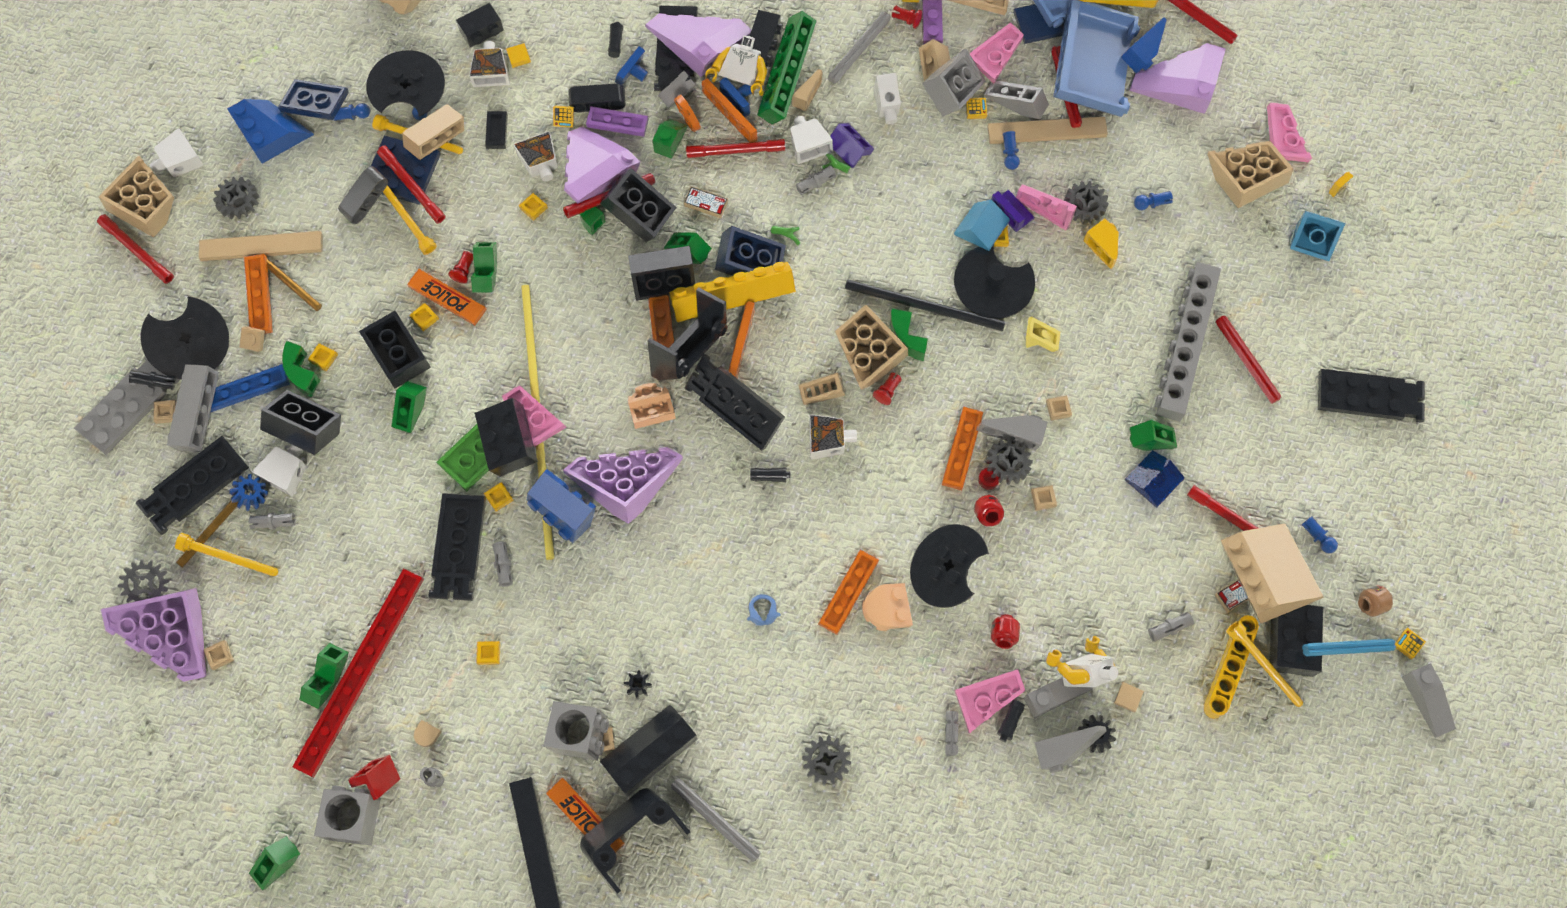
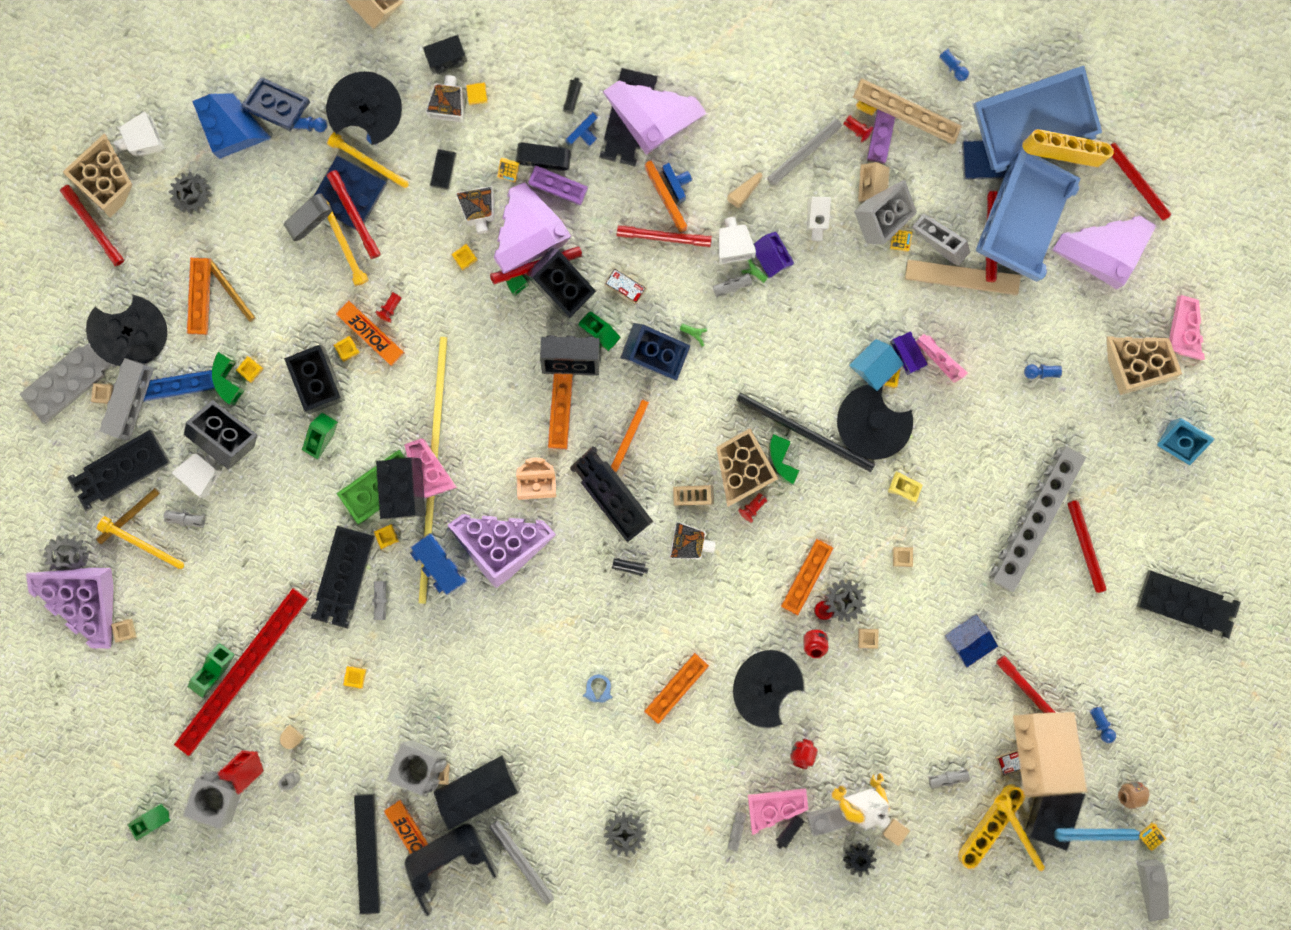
camera: 10 degrees right, 15 degrees up
black pin [129,370,176,390] -> none
tan tile [199,231,323,261] -> none
blue gear [229,474,268,511] -> none
tan plate [239,326,265,352] -> none
tan brick [402,104,464,160] -> none
green brick [471,242,497,293] -> none
black gear [624,670,652,699] -> none
black windscreen [647,287,728,381] -> none
green slope [652,119,688,159] -> none
light grey leg [658,71,697,108] -> none
yellow brick [669,262,796,322] -> none
orange tile [674,94,701,132] -> none
torso [705,35,767,96] -> none
black brick [750,10,783,68] -> none
green brick [757,11,817,125] -> none
light nougat slope [862,583,913,631] -> none
bright pink wing [969,22,1024,84] -> none
light grey slope [976,415,1048,451] -> none
blue pin [1003,131,1020,170] -> none
light grey slope [1035,726,1106,773] -> none
dark grey gear [1064,181,1109,224] -> none
yellow slope [1083,218,1119,269] -> none
blue slope [1121,17,1167,74] -> none
green slope [1130,420,1177,451] -> none
yellow tile [1329,172,1353,197] -> none

